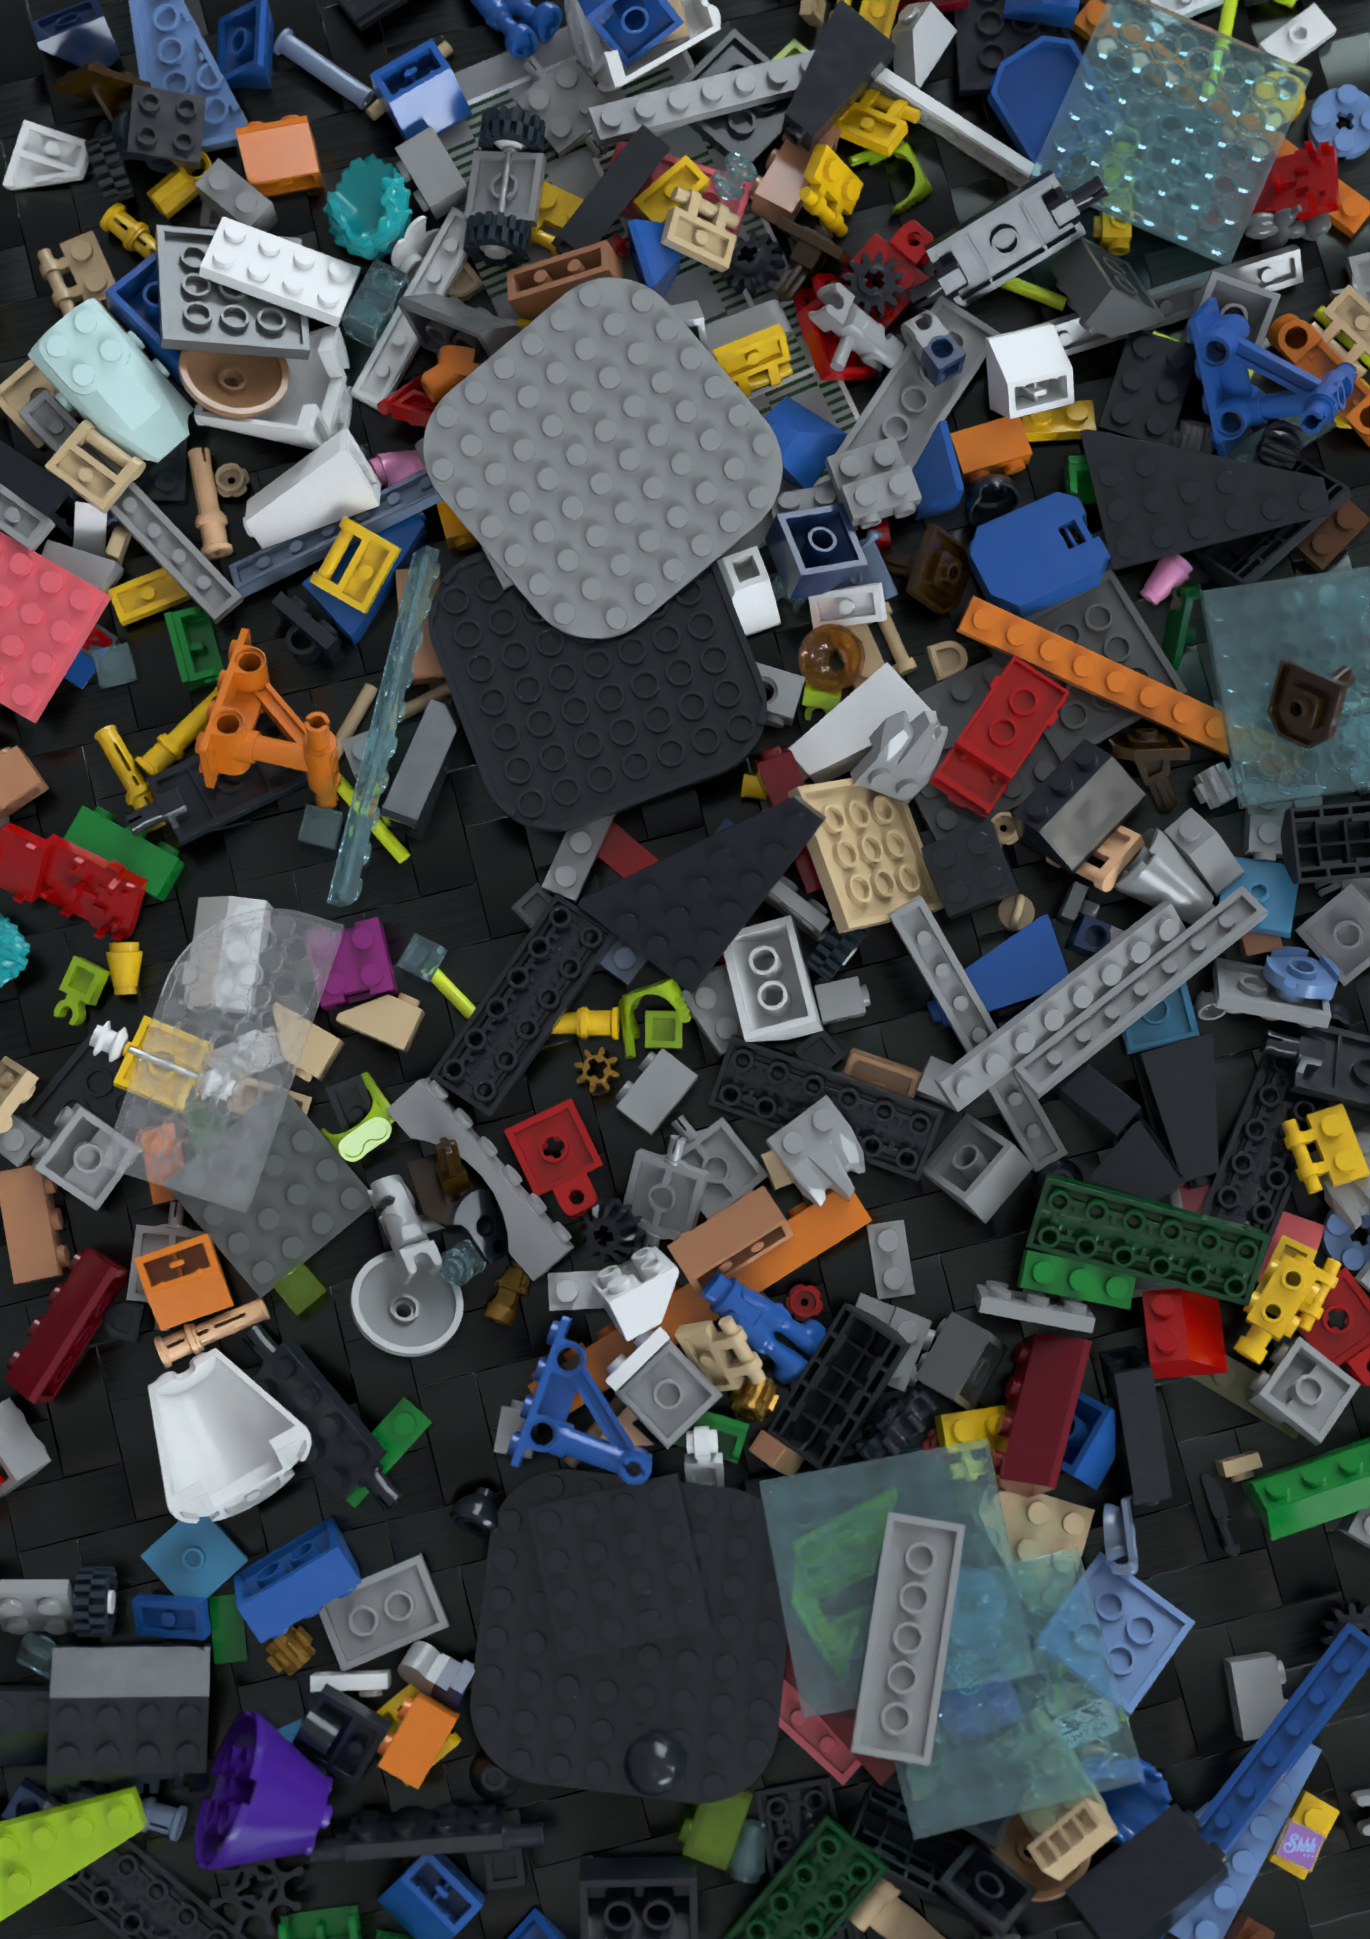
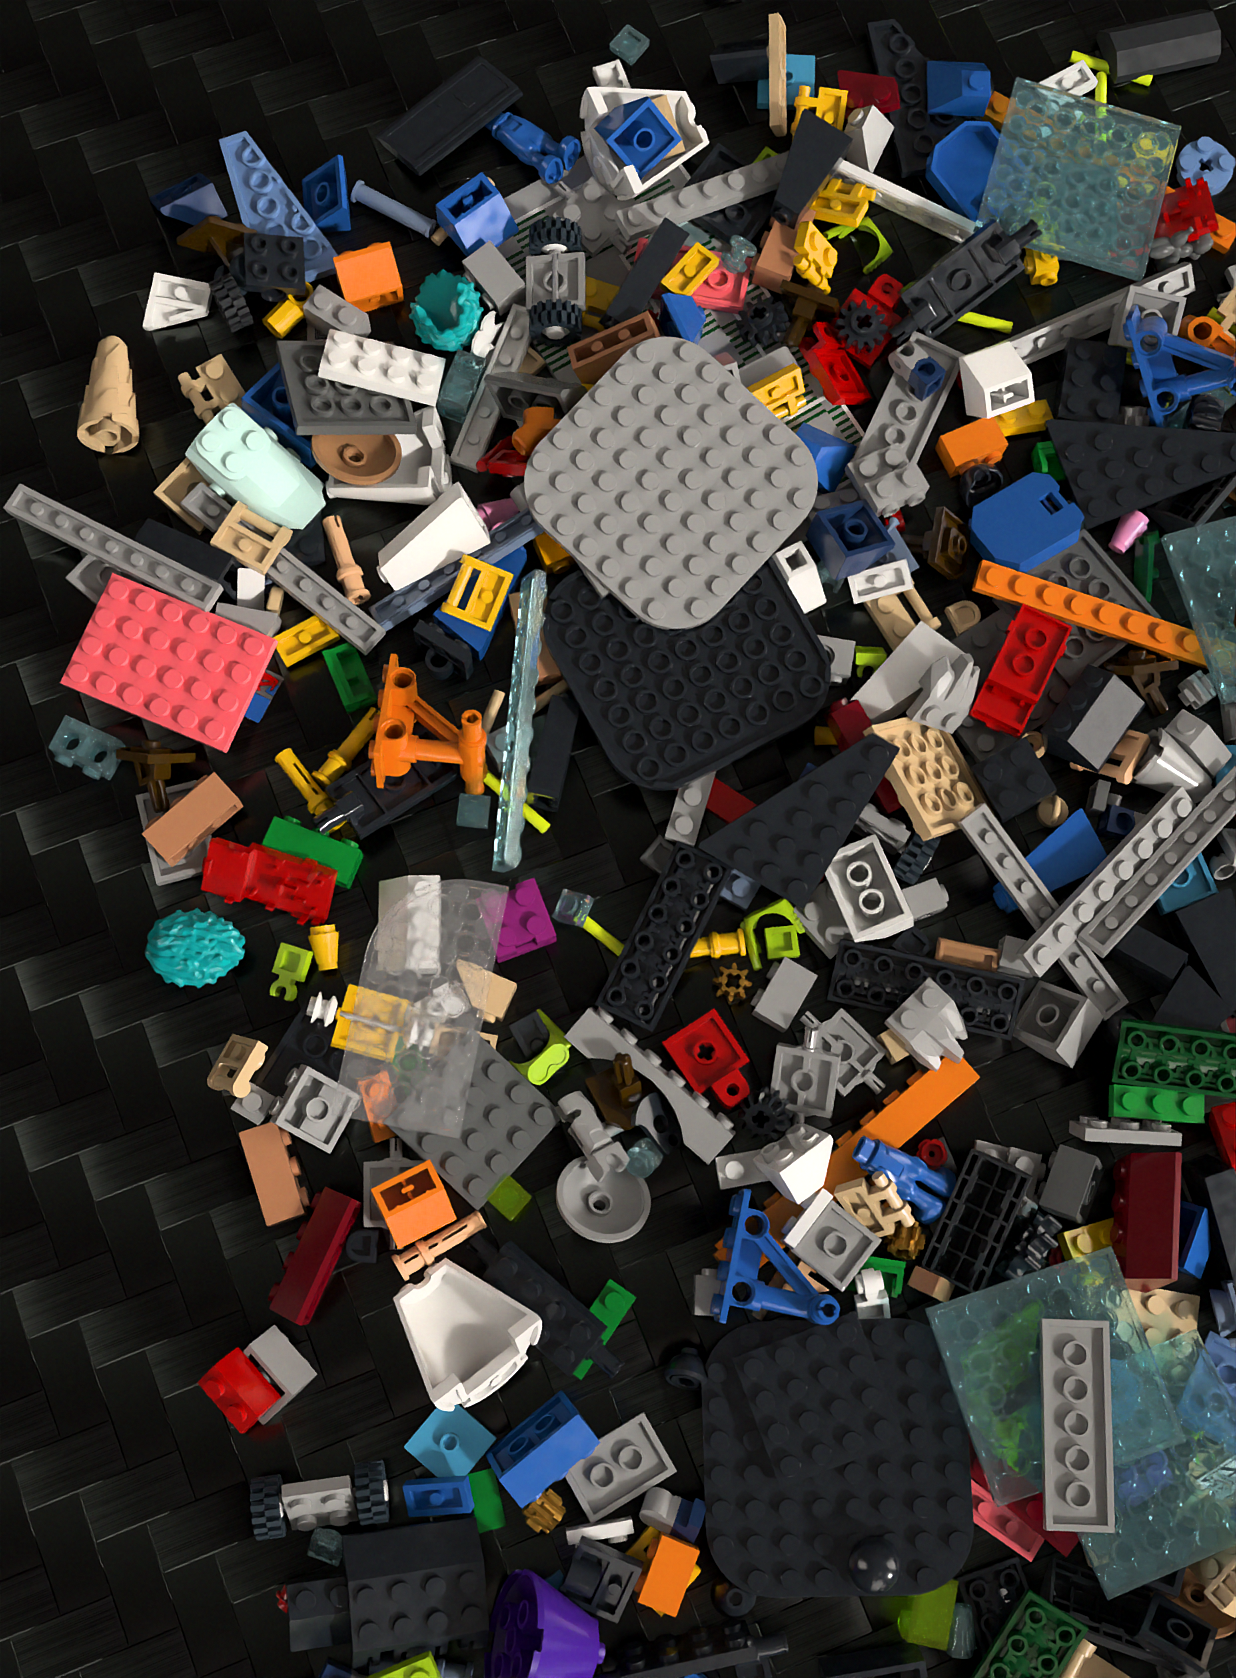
camera: 15 degrees left, 5 degrees down
clear light blue plate [91,642,138,689] -> none
yellow pin [100,202,156,259] -> none
tan plate [214,463,250,498] -> none
tan slope [336,993,426,1054] -> none
pearl gold piece [483,1260,530,1327] -> none
tan plate [660,186,740,273] -> none
nougat brick [667,1185,794,1296] -> none
clear orange piece [798,624,865,691] -> none
light grey piece [808,283,904,372] -> none
light grey plate [866,1220,915,1300] -> none
blue slope [912,420,964,521] -> none
dark grey slope [1050,237,1165,338] -> none
white plate [1257,3,1337,72] -> none

